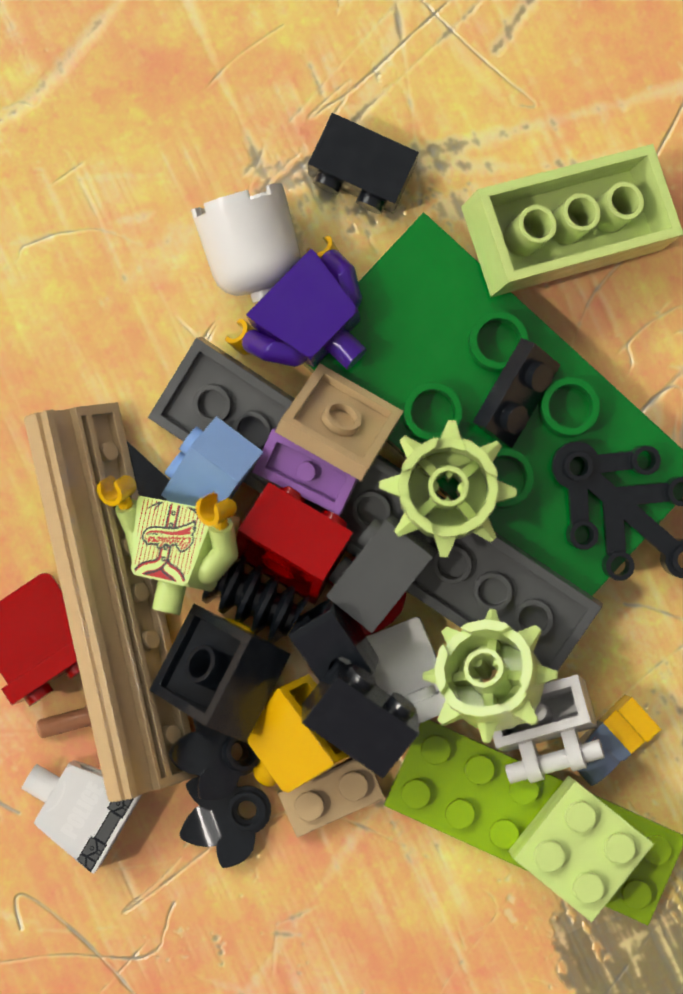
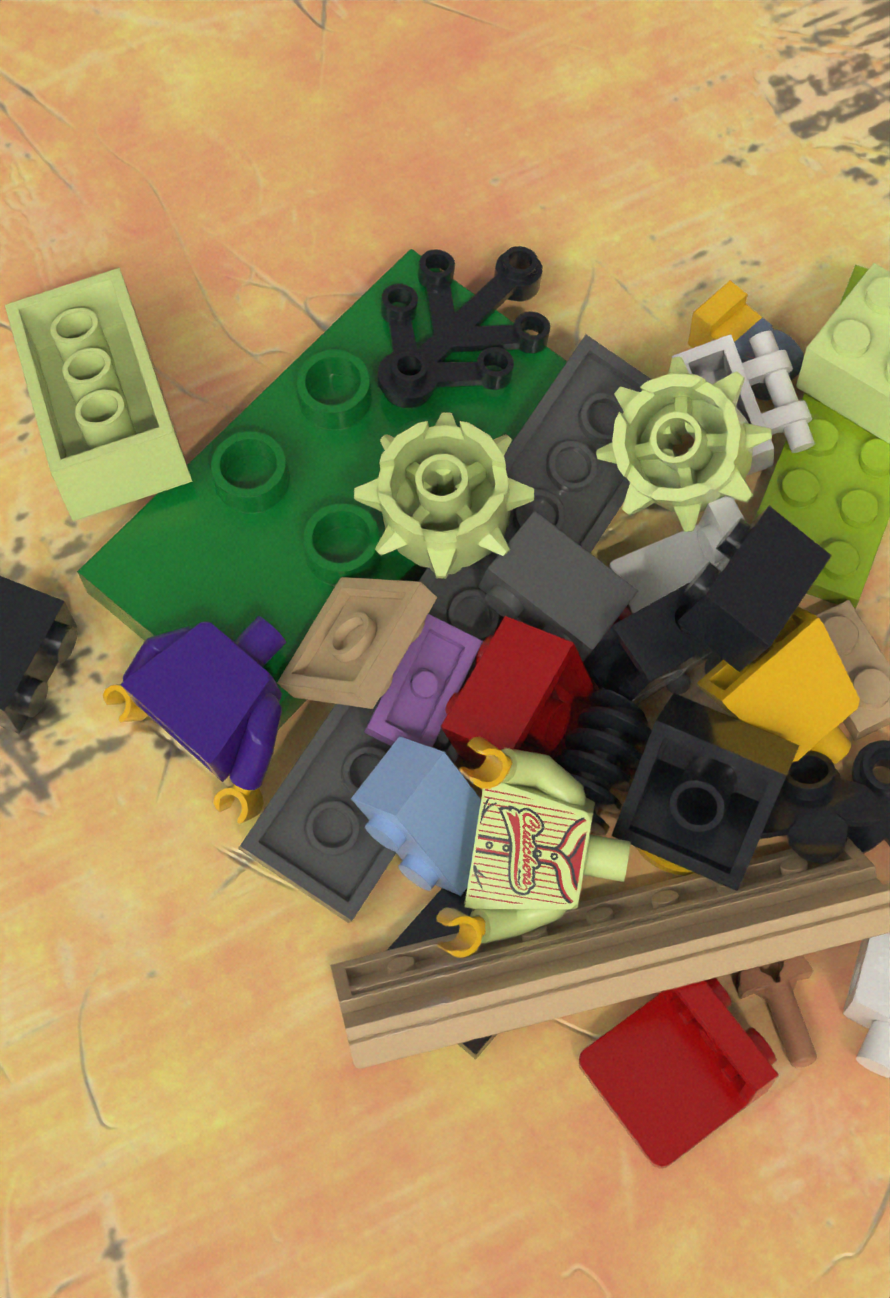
camera: 85 degrees left, 20 degrees down
white cylinder [191,183,300,303] -> none
black plate [473,338,560,448] -> none

